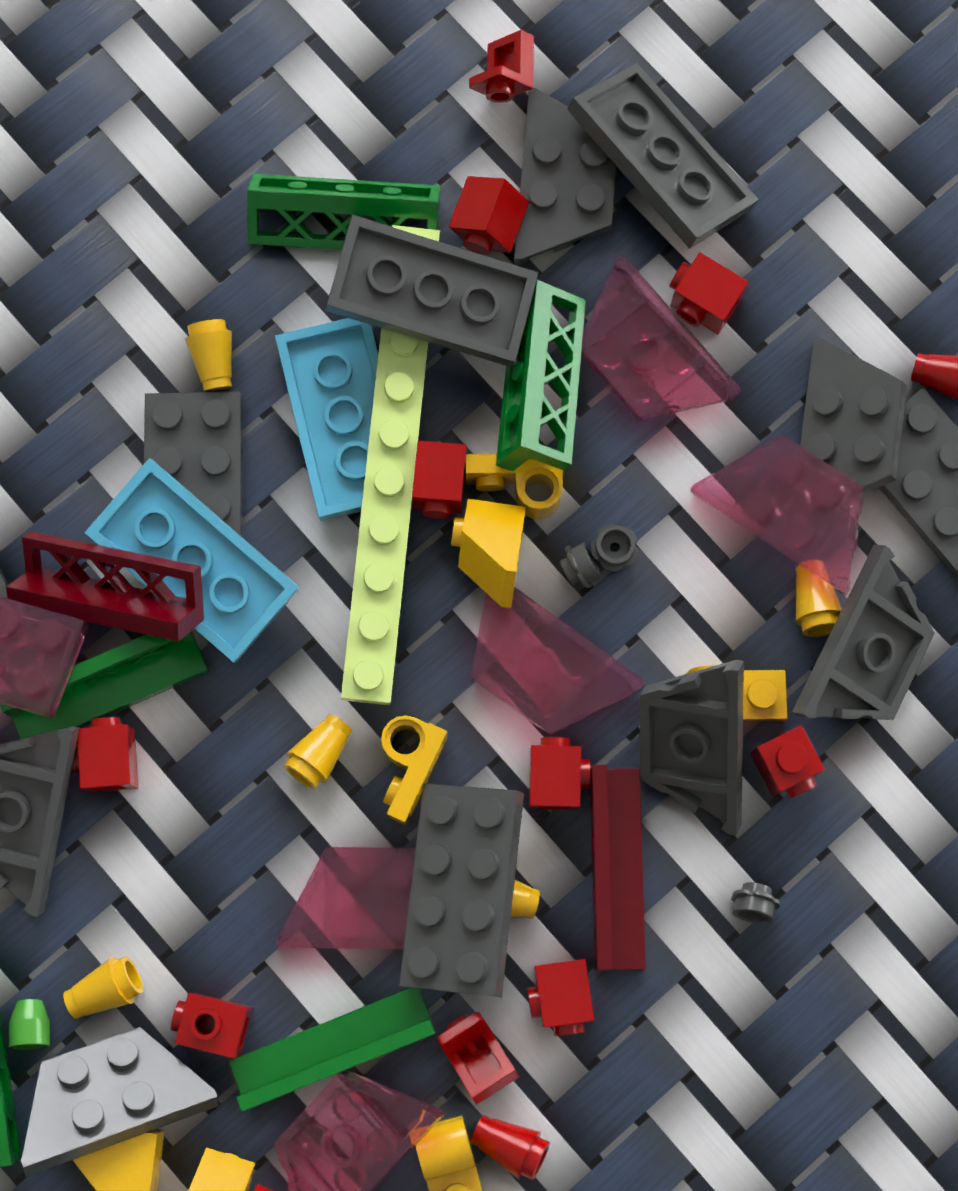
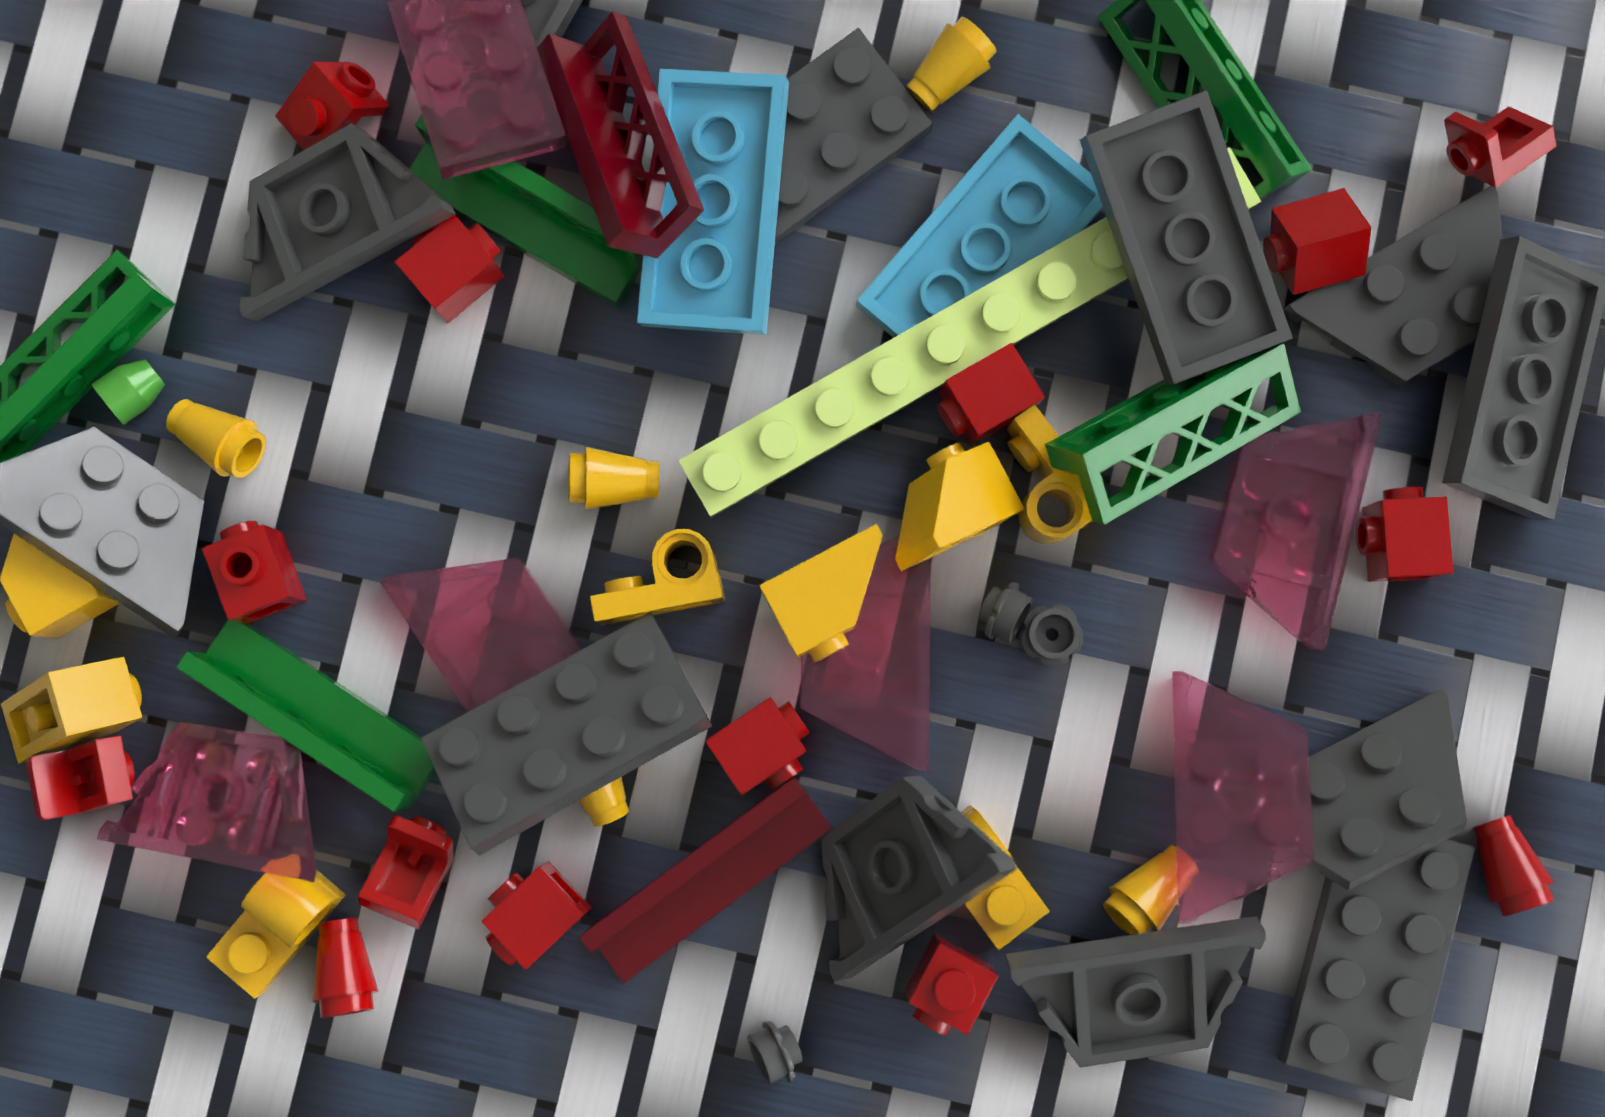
camera: 55 degrees right, 5 degrees up
none -> yellow slope [759,524,883,663]

